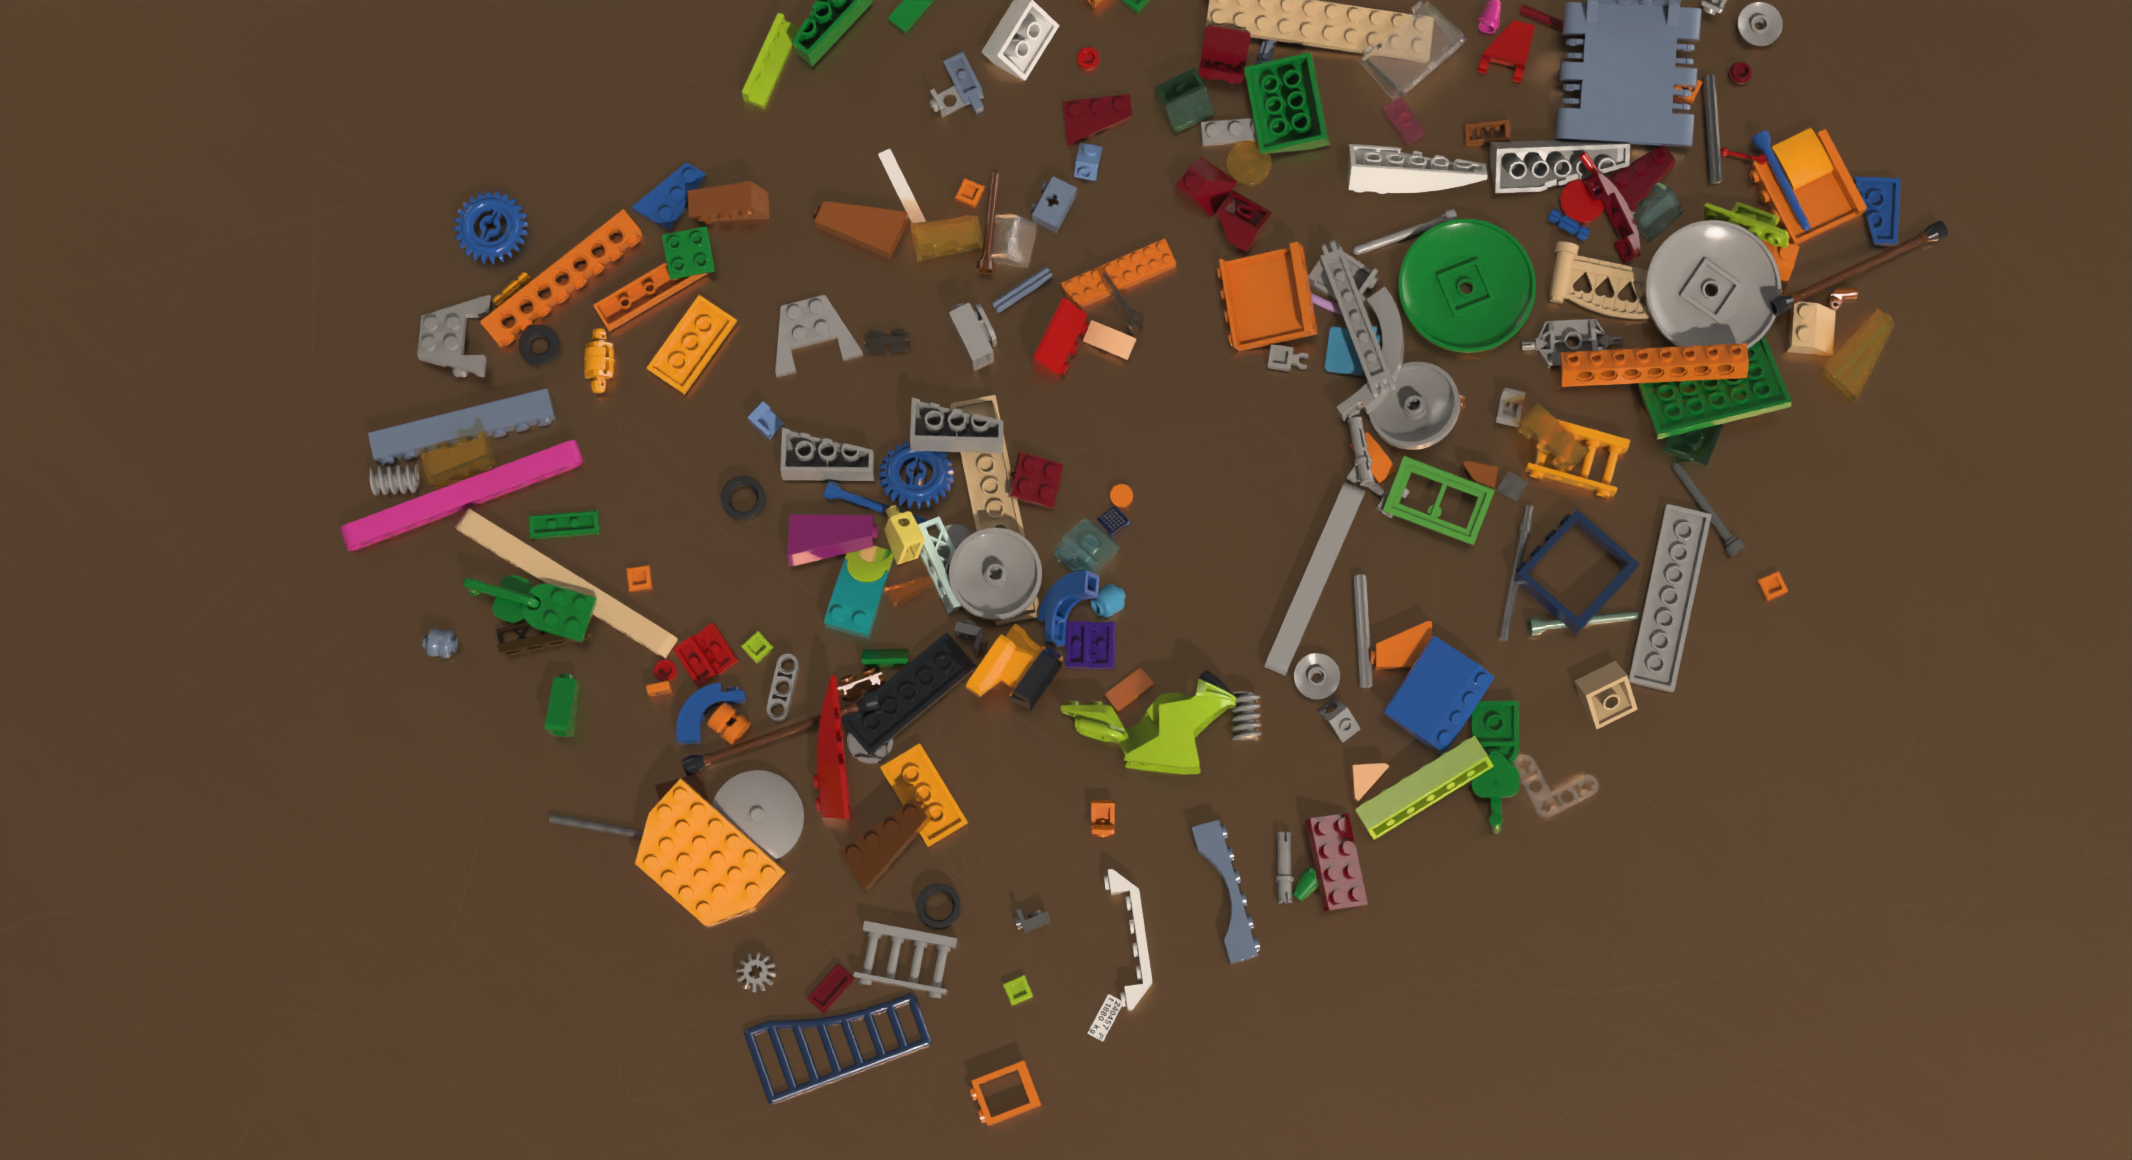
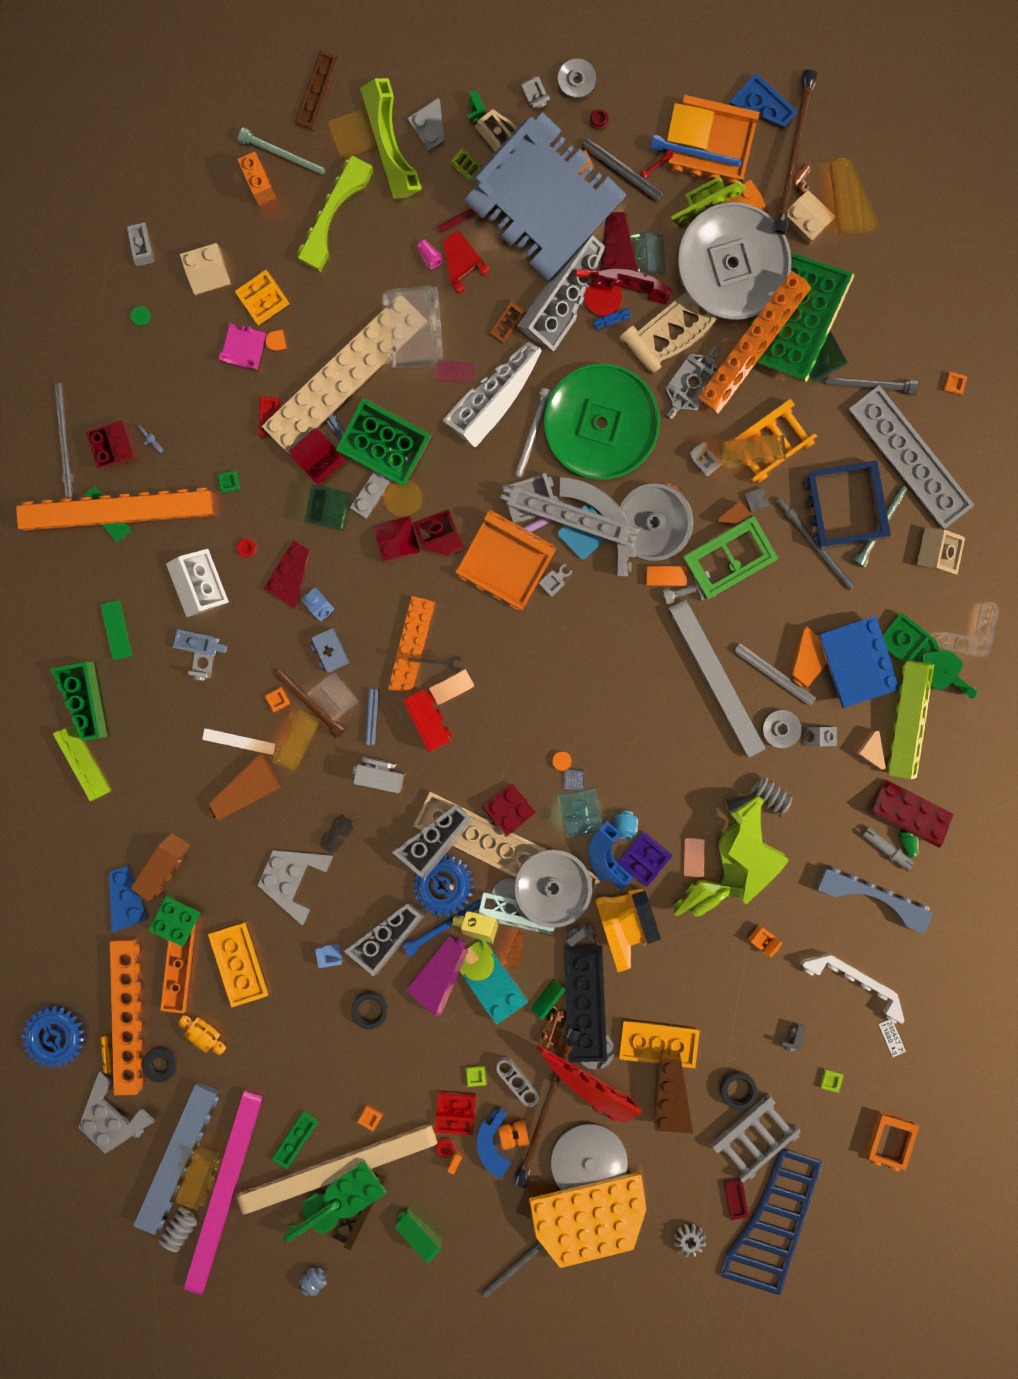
camera: 55 degrees left, 10 degrees up
light grey pin [1347,417,1375,486] -> none

